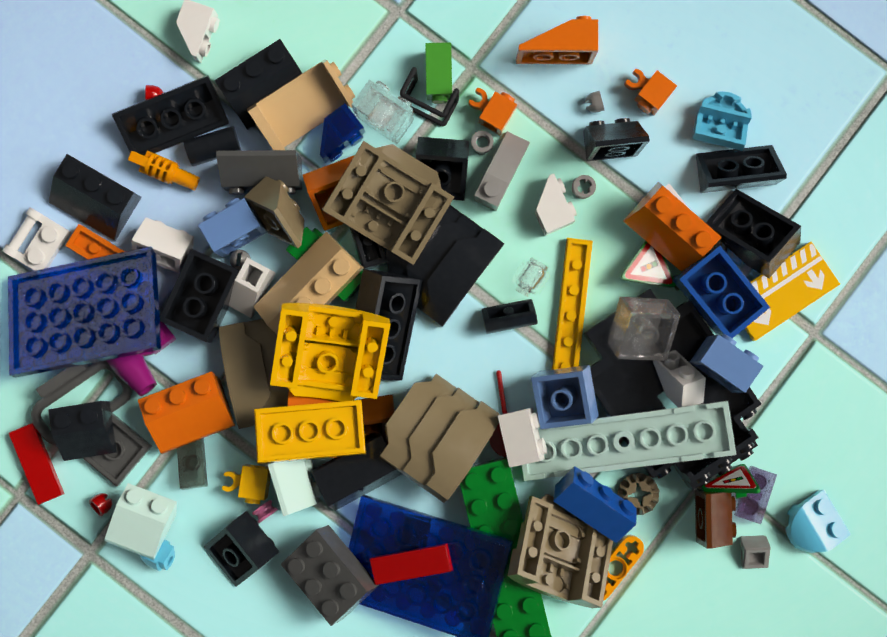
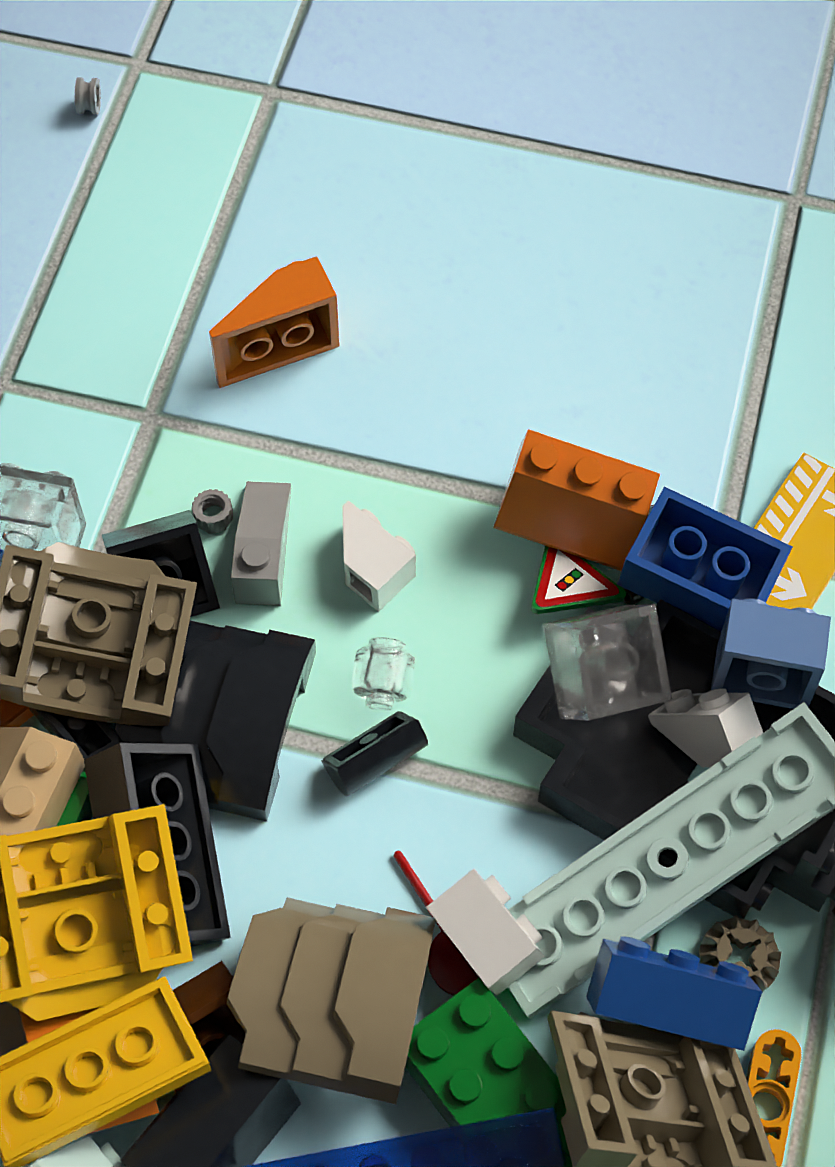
camera: 25 degrees left, 25 degrees down
black piece [400,67,459,127] -> none
bright green brick [425,42,452,104] -> none
orange brick [468,88,517,136] -> none
medium blue brick [531,365,599,429] -> none
yellow tile [552,238,593,370] -> none
light grey bush [572,175,596,199] -> none
black slope [583,118,650,162] -> none
light grey hinge [585,91,605,113] -> none
orange brick [624,69,677,115] -> none
medium azure slope [692,91,752,151] -> none
black slope [696,145,787,193] -> none
black slope [706,189,801,278] -> none

